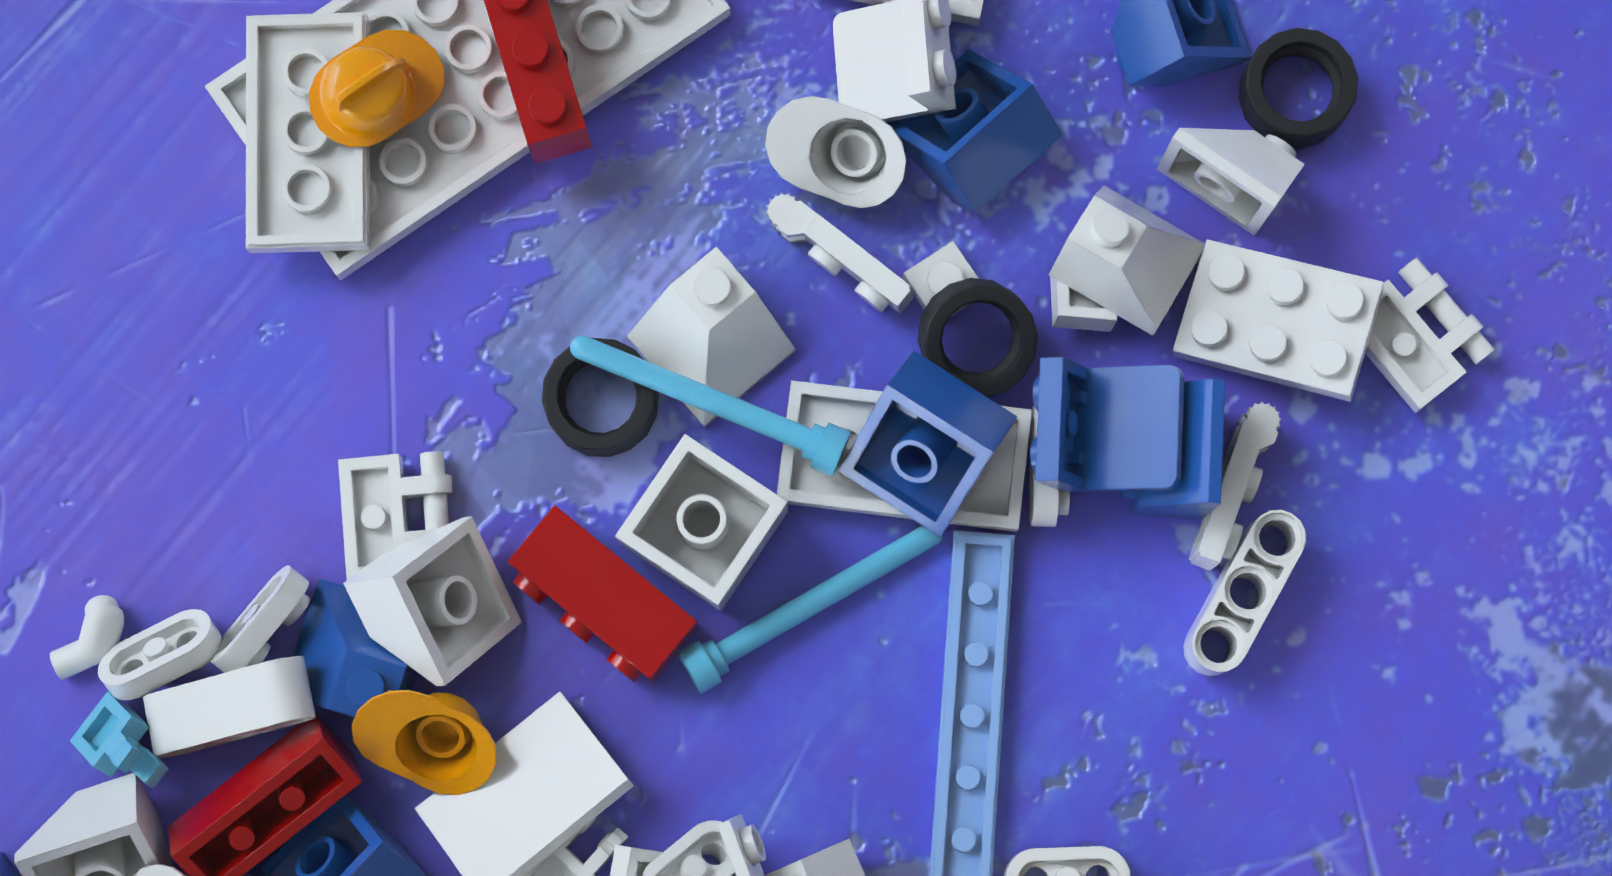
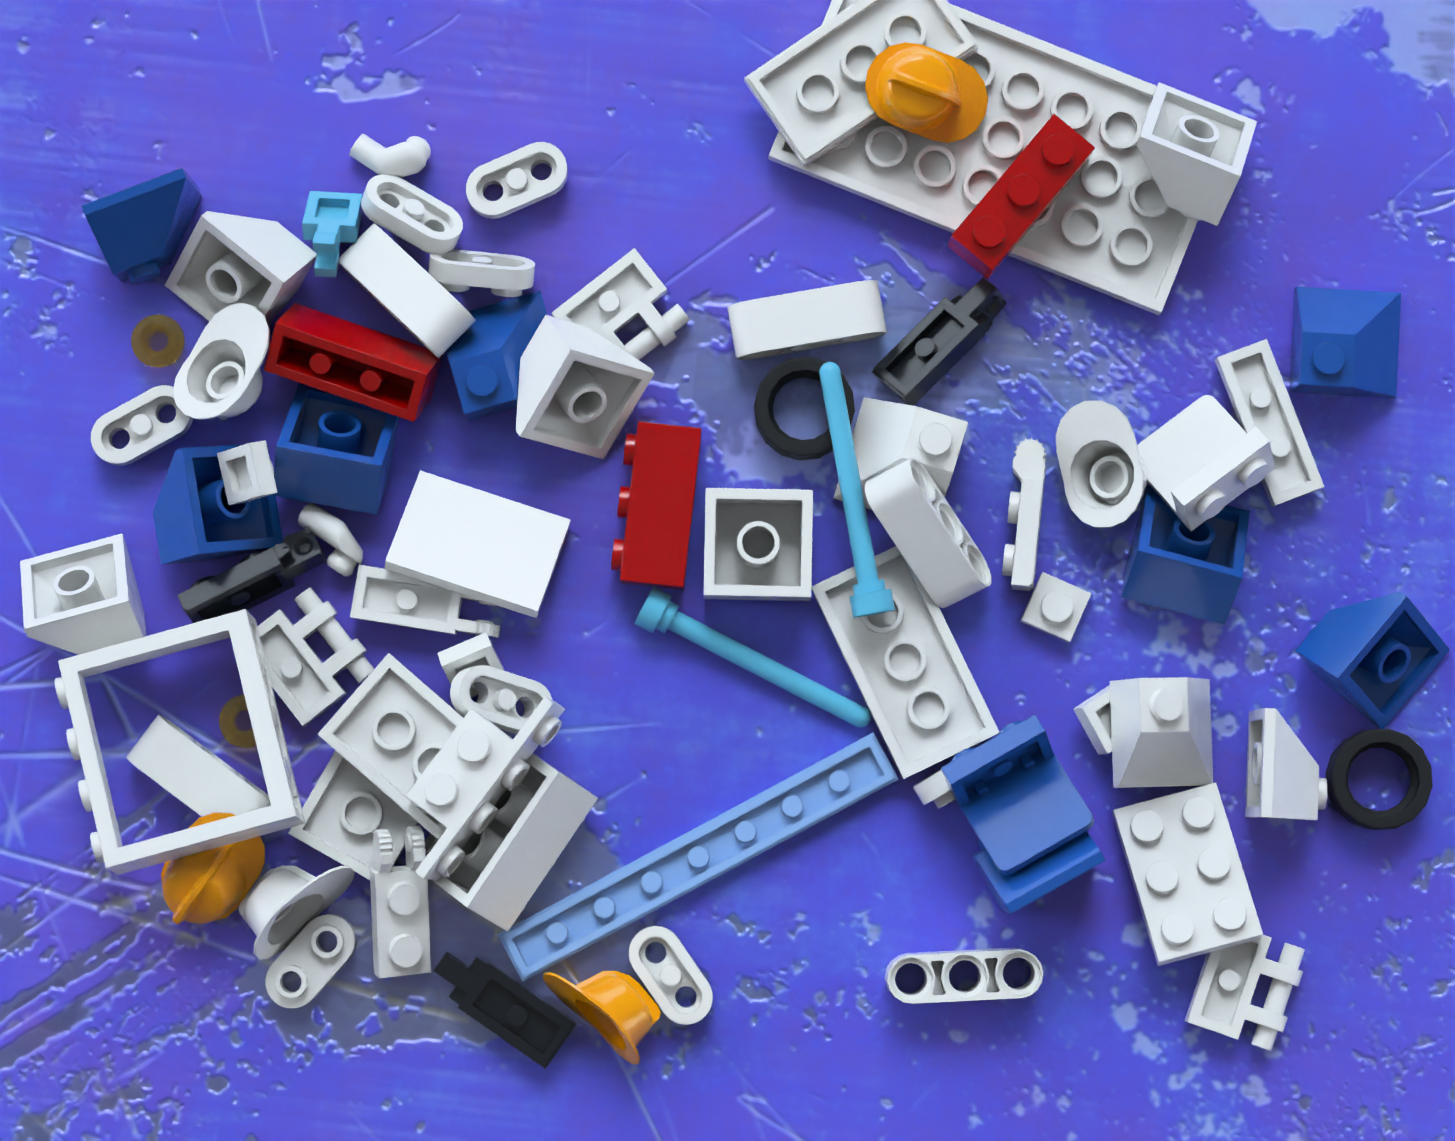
camera: 55 degrees right, 5 degrees up
light orange piece [352,690,497,795] -> none
blue slope [838,351,1017,537] -> none
black tyre [917,278,1038,397] -> none
white hinge [1188,402,1281,571] -> none
none -> white plate [466,142,568,219]
none -> white beam [727,280,887,360]
none -> white beam [865,458,992,608]
none -> black hinge [872,277,1007,406]

